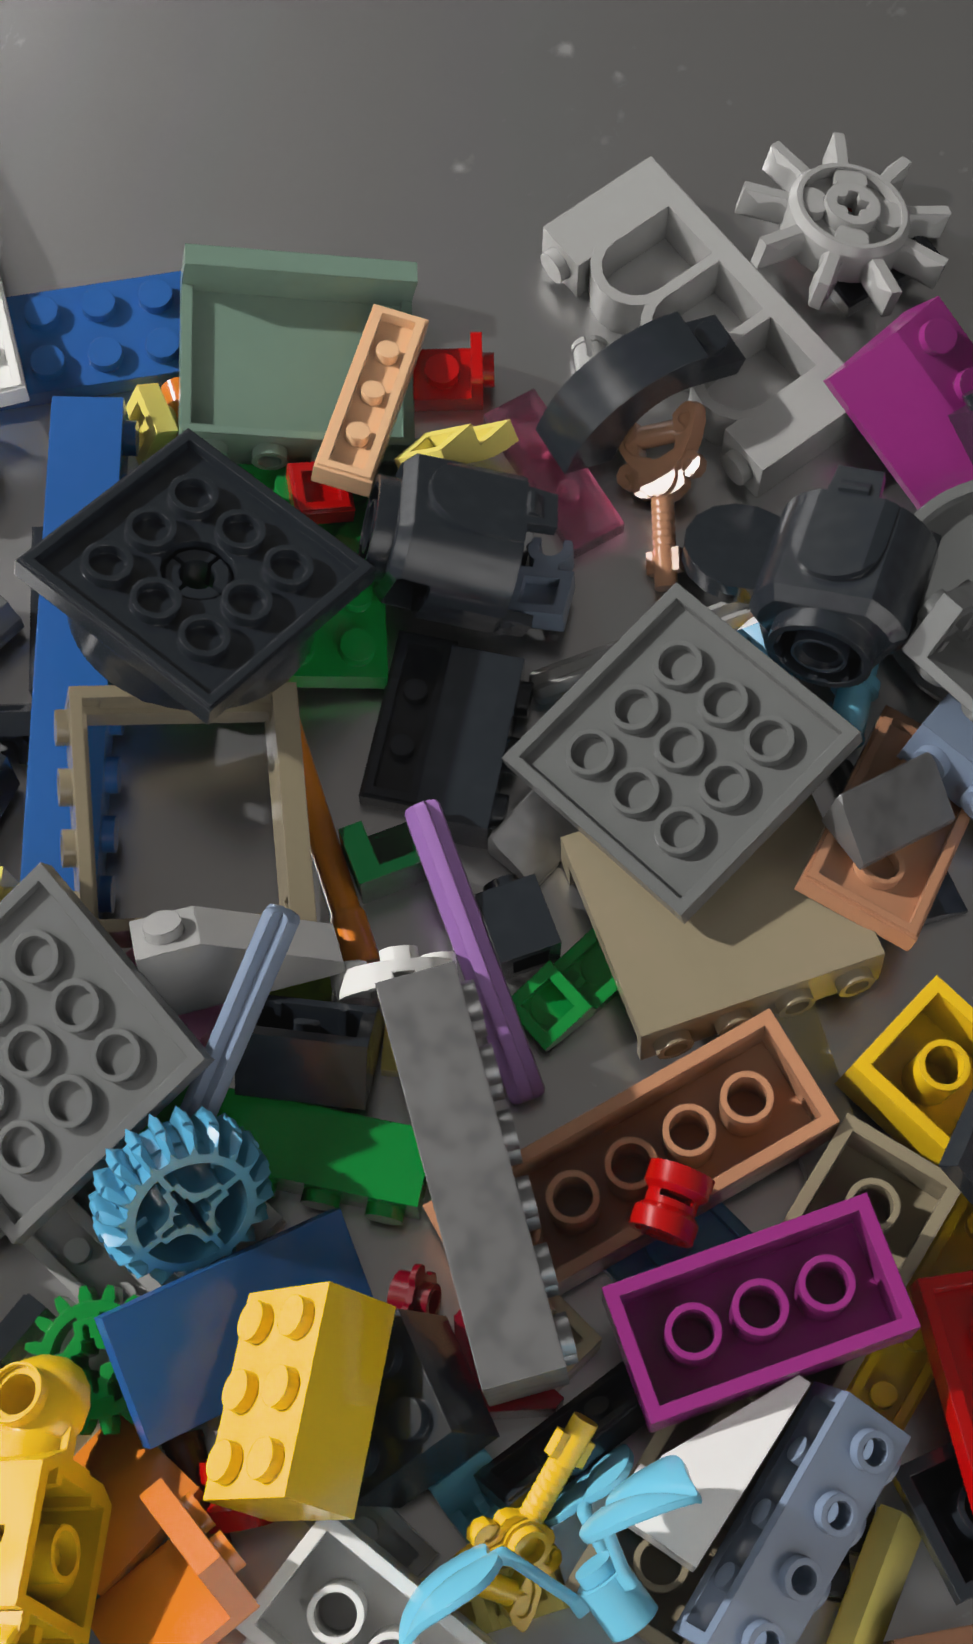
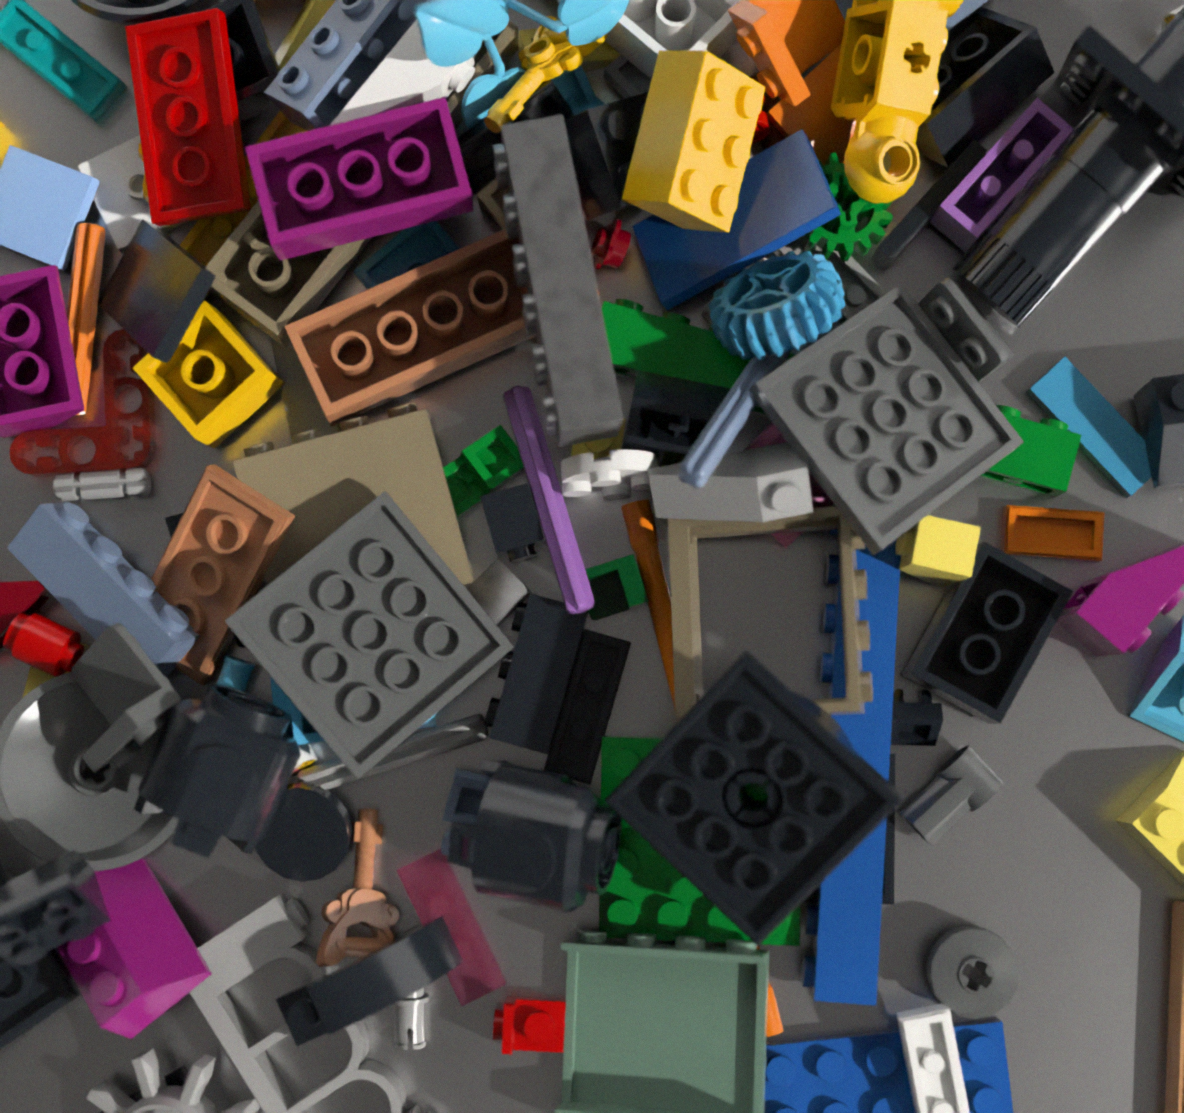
camera: 170 degrees left, 15 degrees up
light yellow plate [126,383,179,465] -> none
red tile [286,461,355,524] -> none
light nougat tile [311,304,429,498] -> none
light yellow slope [394,419,519,469] -> none
red wheel [628,1158,715,1248] -> none
flat silver slope [822,752,955,870] -> none

